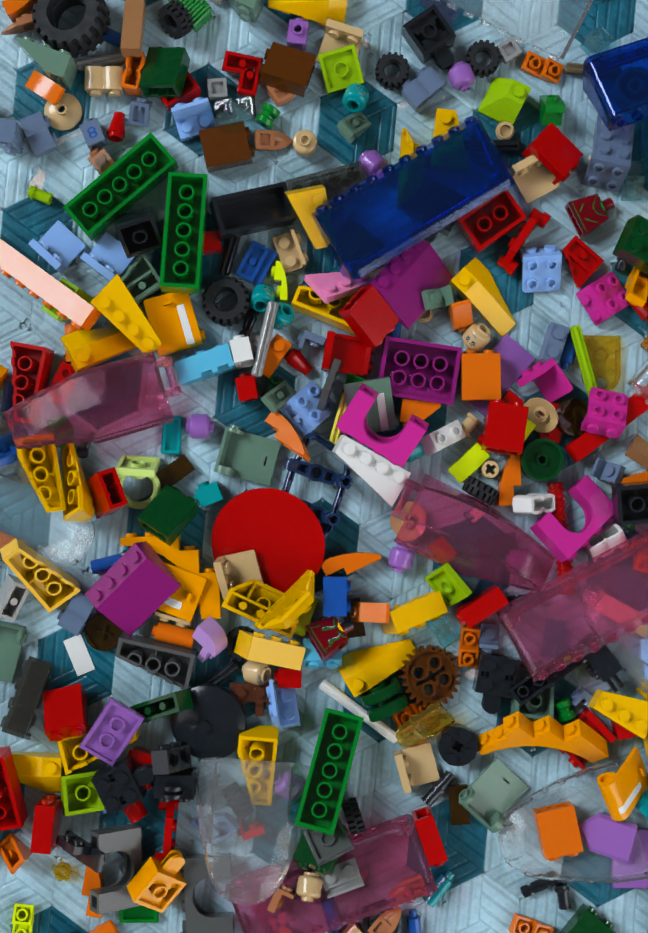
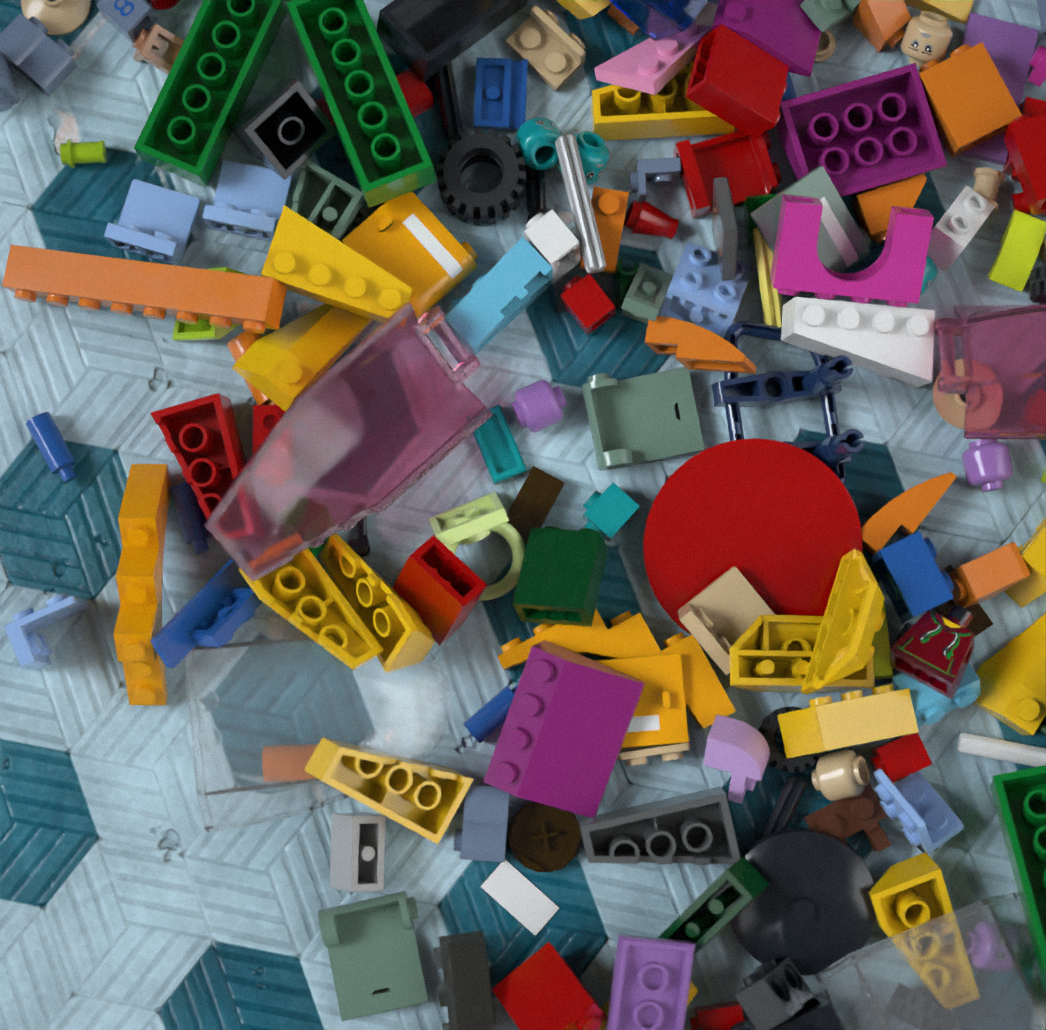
camera: 20 degrees left, 5 degrees down
orange brick [152,621,195,649] -> none
neon yellow slope [271,261,288,303] -> none

